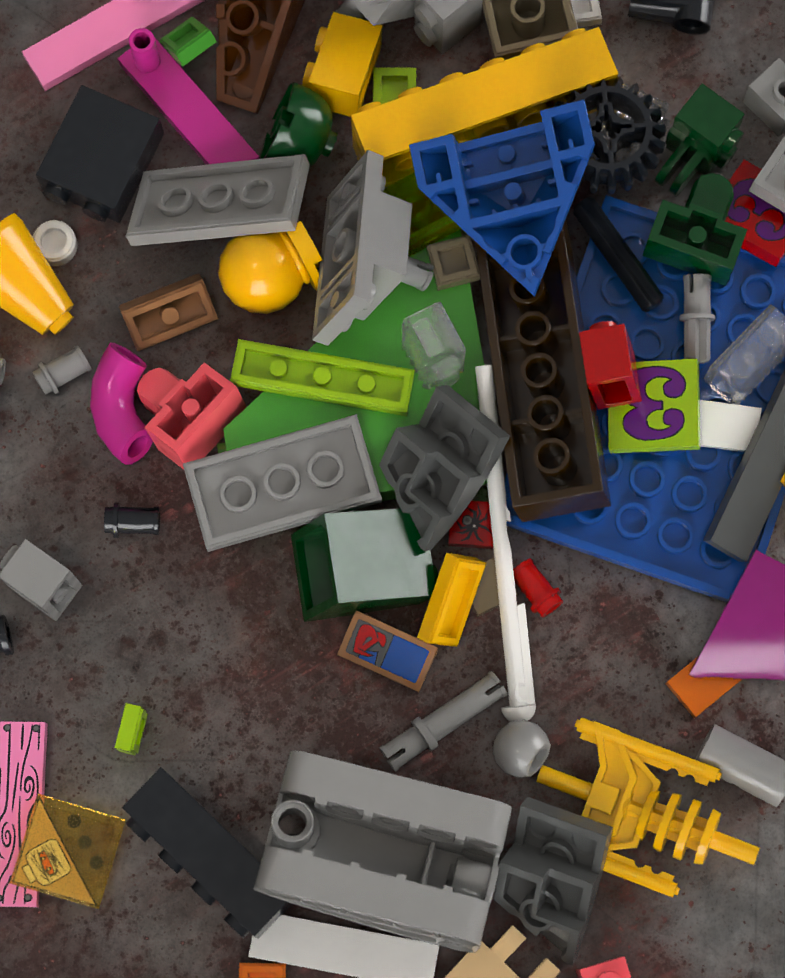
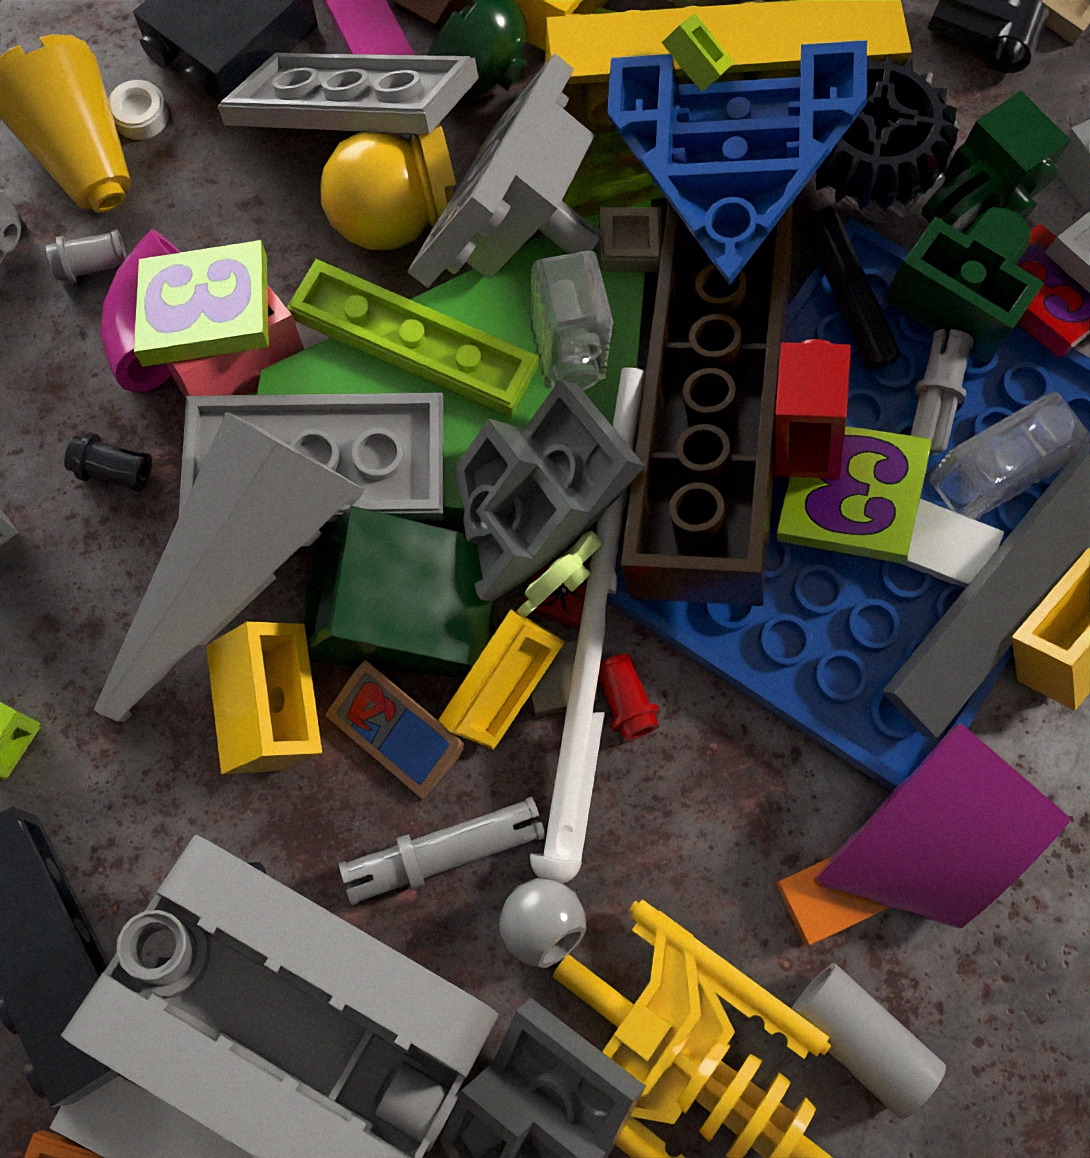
camera: 10 degrees right, 5 degrees down
medium nougat slope [119,274,218,352] -> none
none -> light grey wedge [94,411,365,722]
none -> tile [134,240,269,367]
none -> yellow brick [206,622,322,774]
none -> yellowish green piece [517,530,603,618]
none -> lime tile [661,13,734,92]

